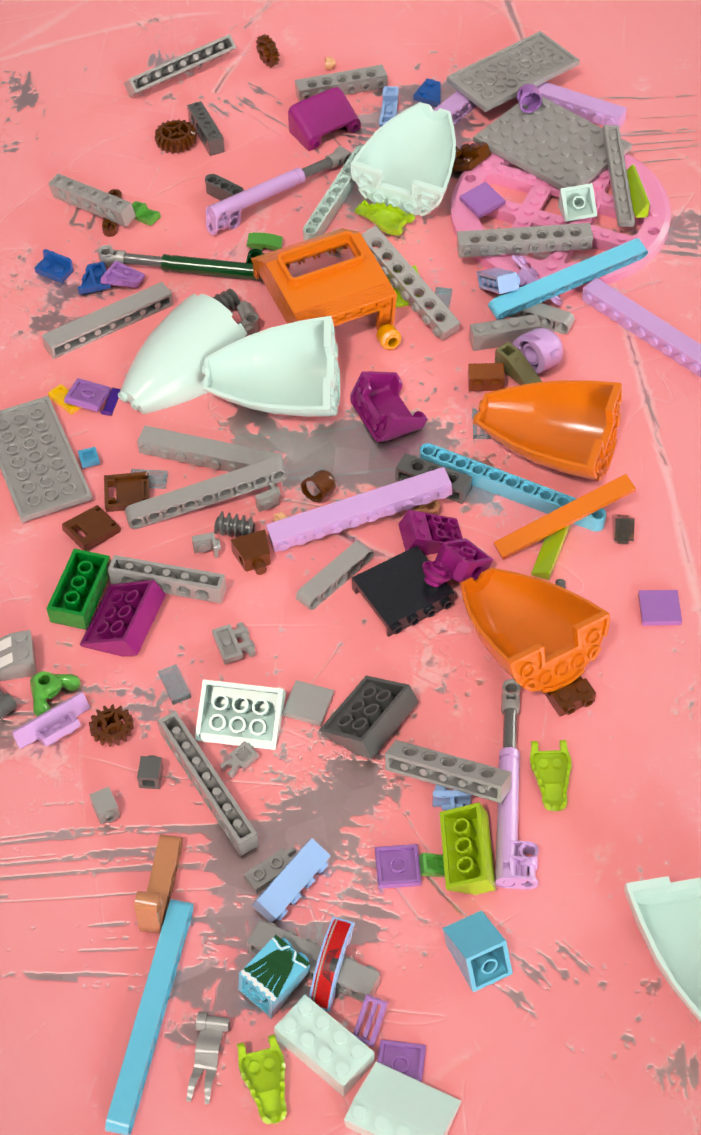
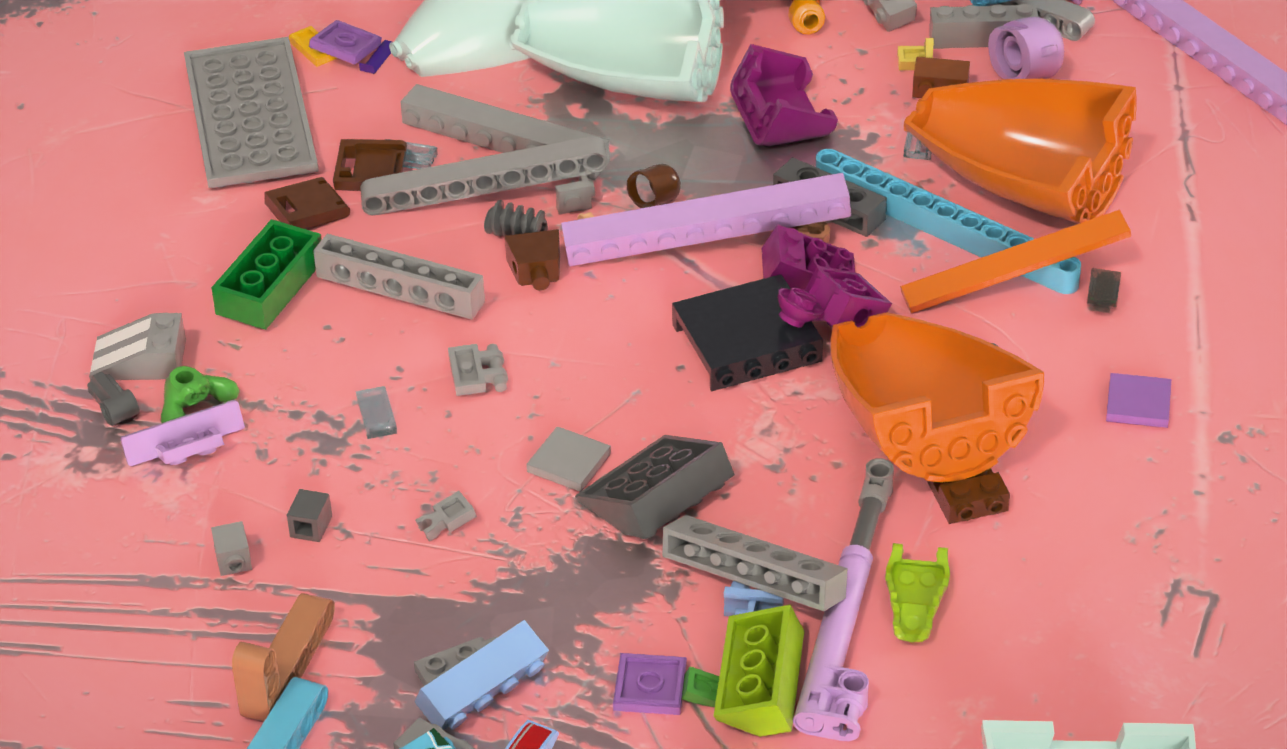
camera: 10 degrees right, 10 degrees down
dark azure plate [78,447,100,469] -> none
magenta slope [80,580,166,657] -> none
reddish brown gear [89,704,134,747] -> none
light grey brick [158,711,259,856] -> none
light grey bracket [191,532,221,558] -> none
light aqua slope [195,680,286,750] -> none
light grey beam [295,540,374,610] -> none
olive slope [495,341,542,385] -> none
lime slope [531,525,571,580] -> none
none -> light yellow tile [897,38,934,70]

